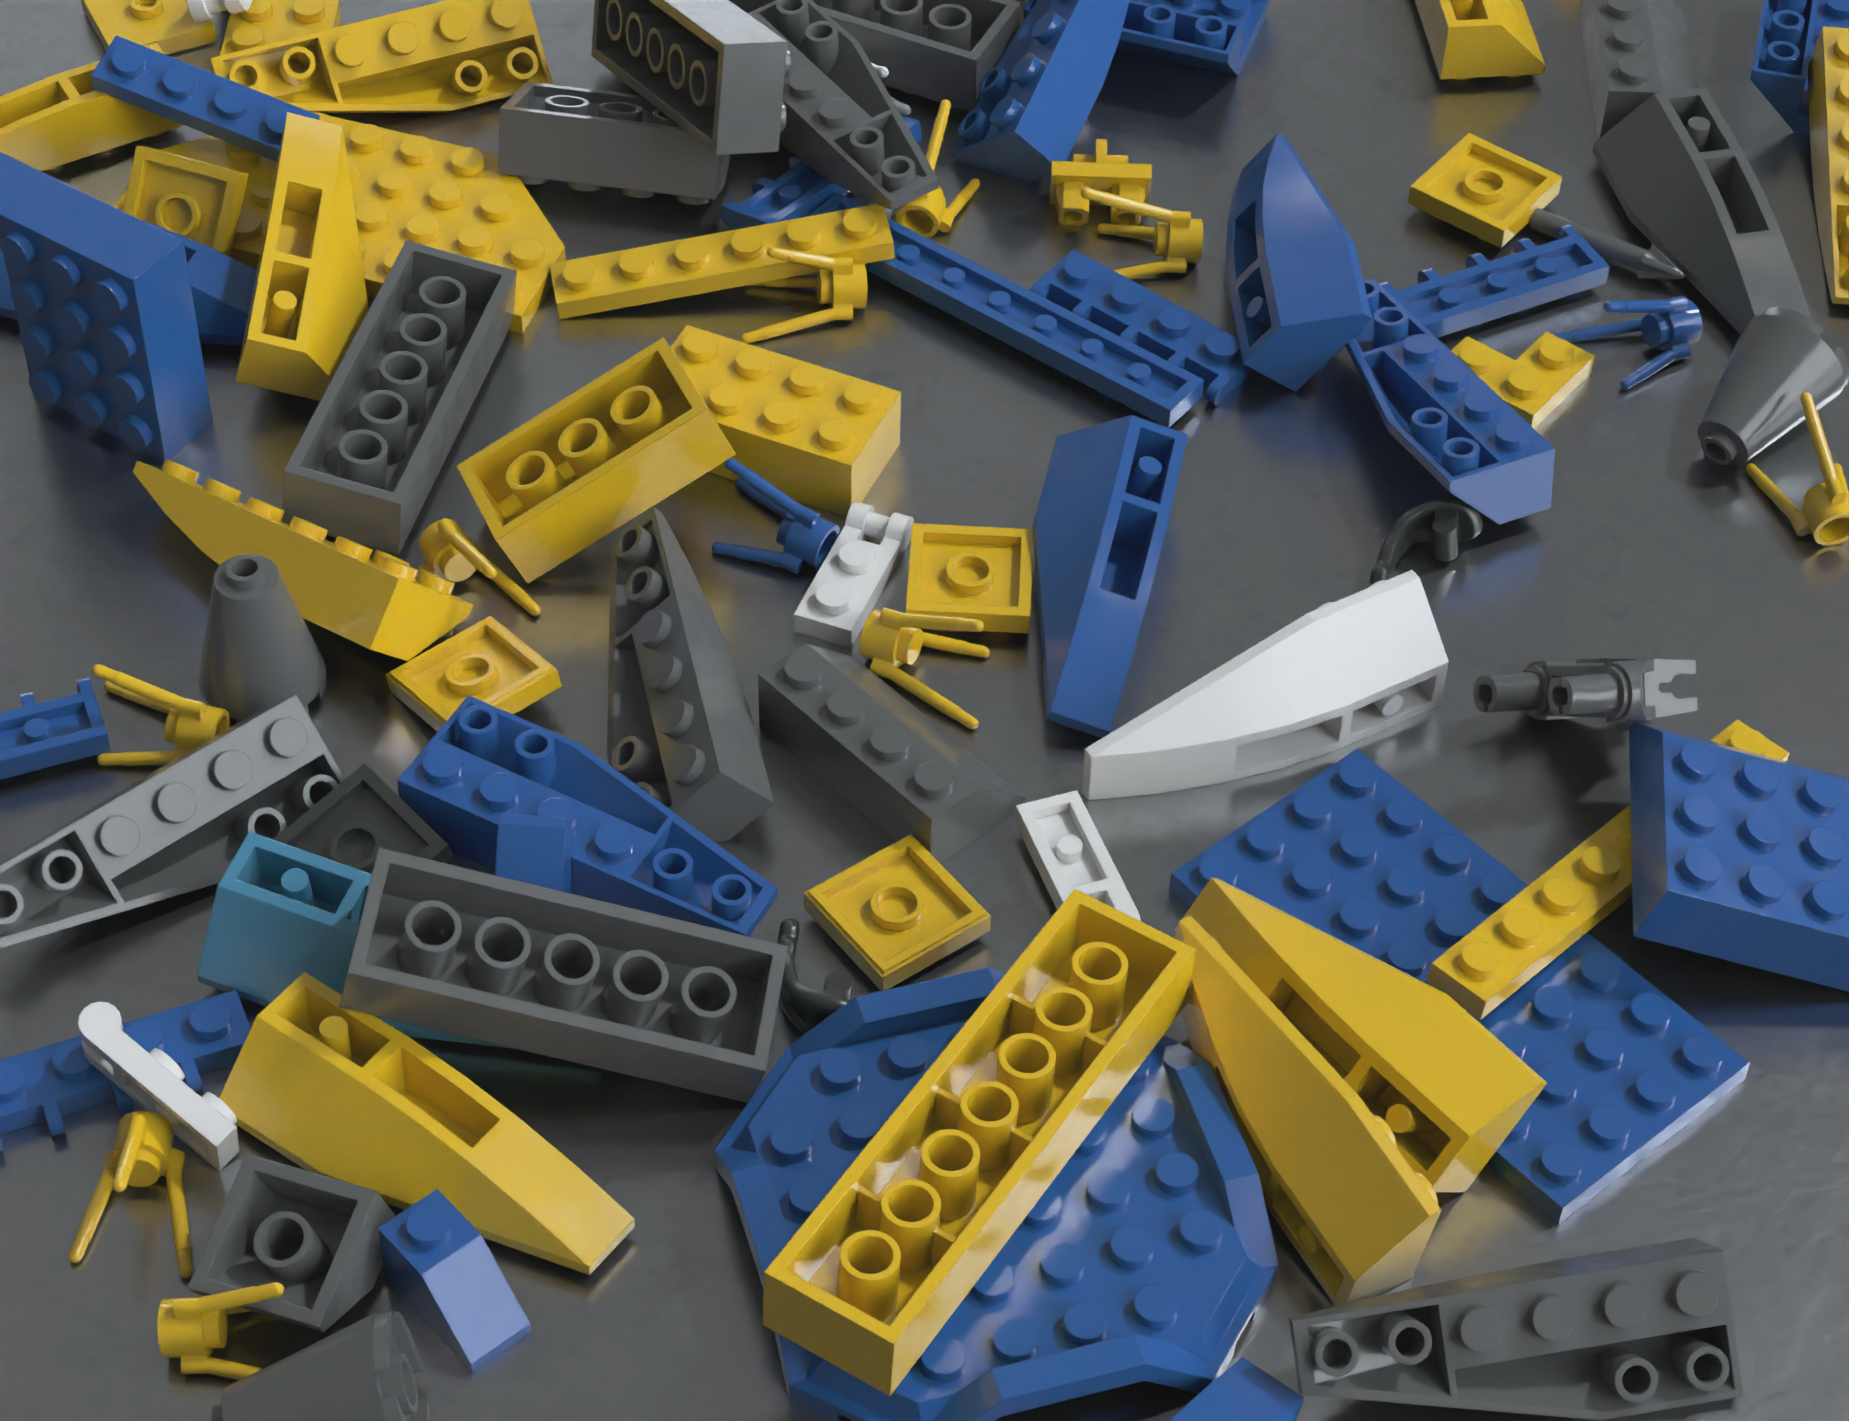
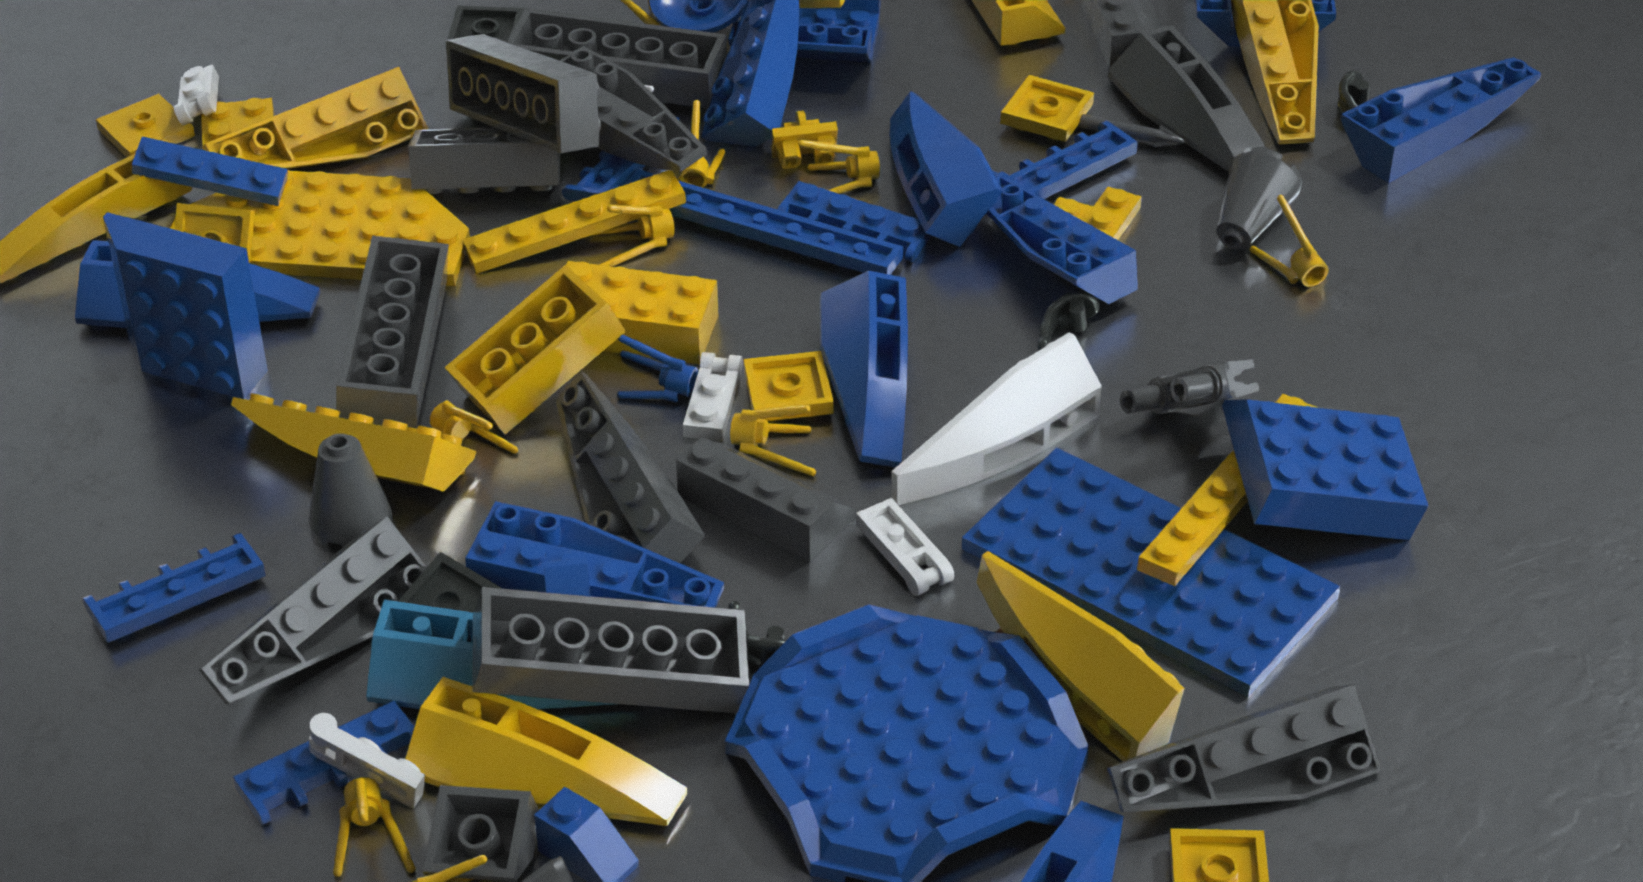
camera: 10 degrees left, 5 degrees down
yellow plant [92,664,230,766] -> none
yellow wedge [236,112,369,401] -> none
yellow plate [386,616,562,732] -> none
yellow brick [763,889,1196,1396] -> none
yellow plate [804,834,991,991] -> none
yellow wedge [1174,877,1547,1192] -> none
blue plant [1553,296,1703,390] -> none

